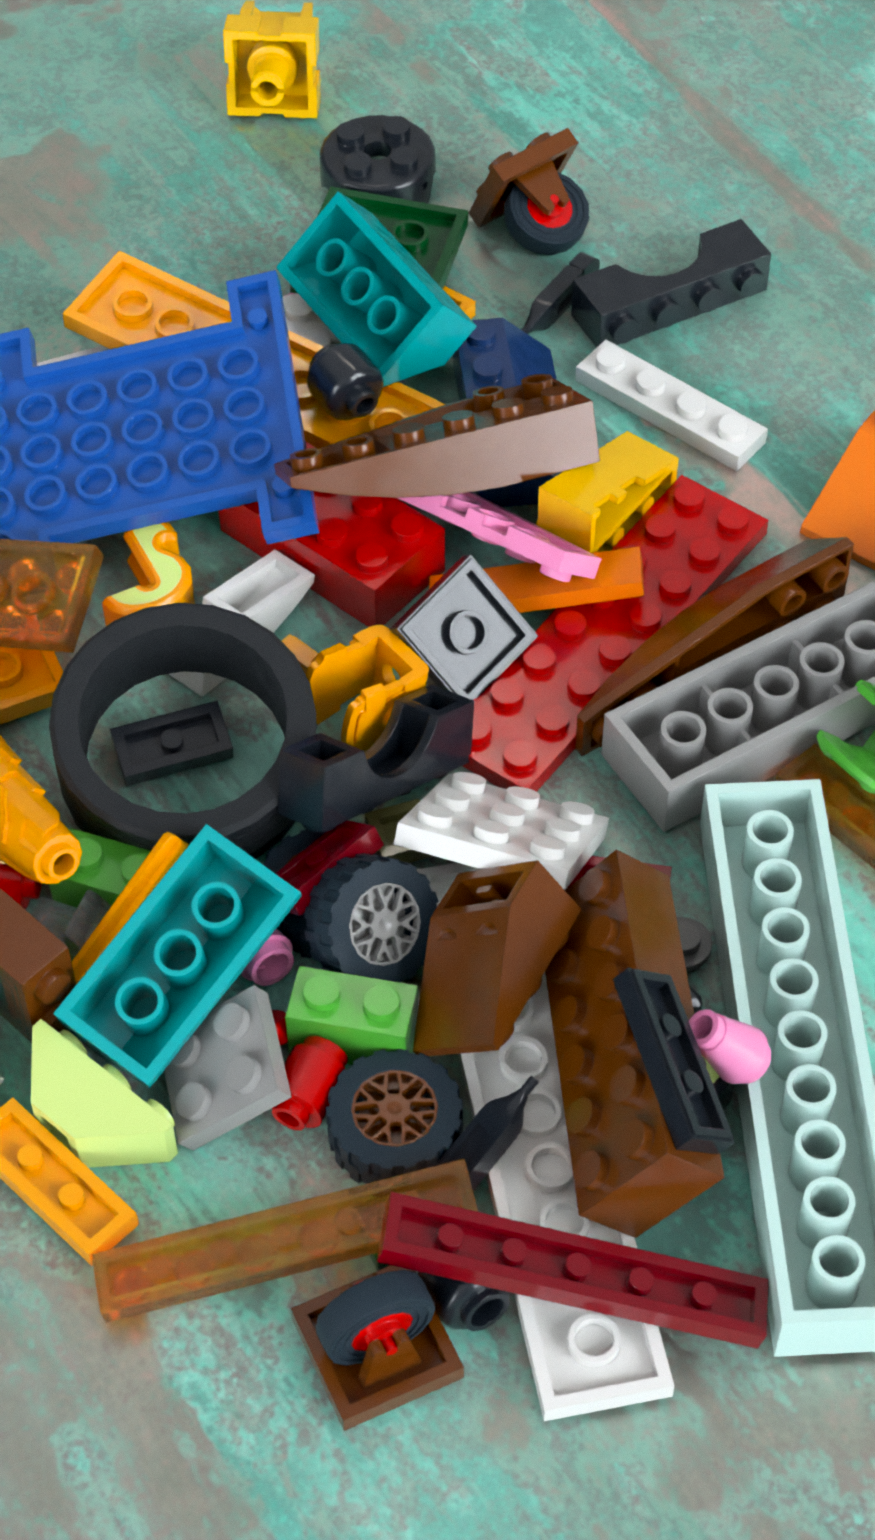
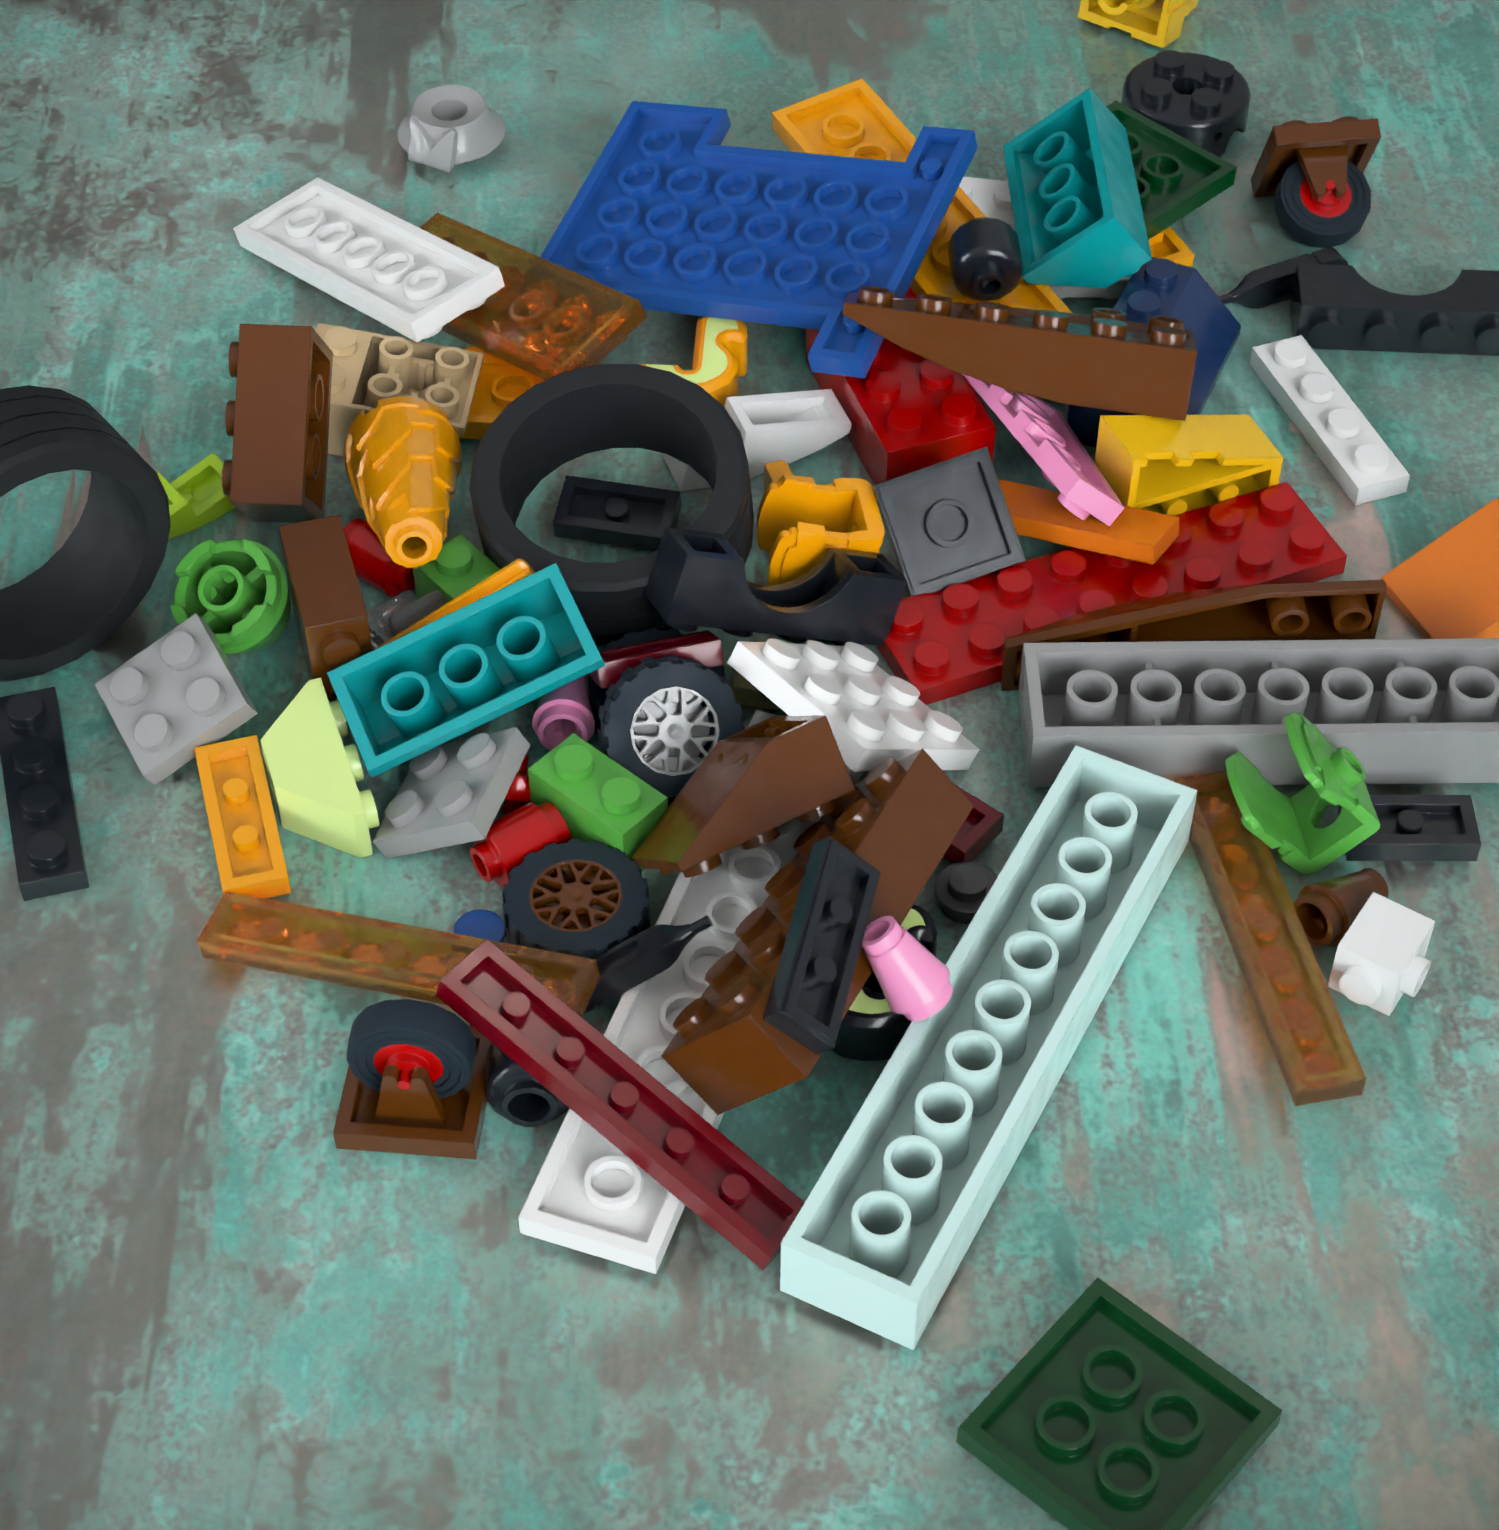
camera: 30 degrees right, 5 degrees down
none -> blue piece [454,909,505,953]

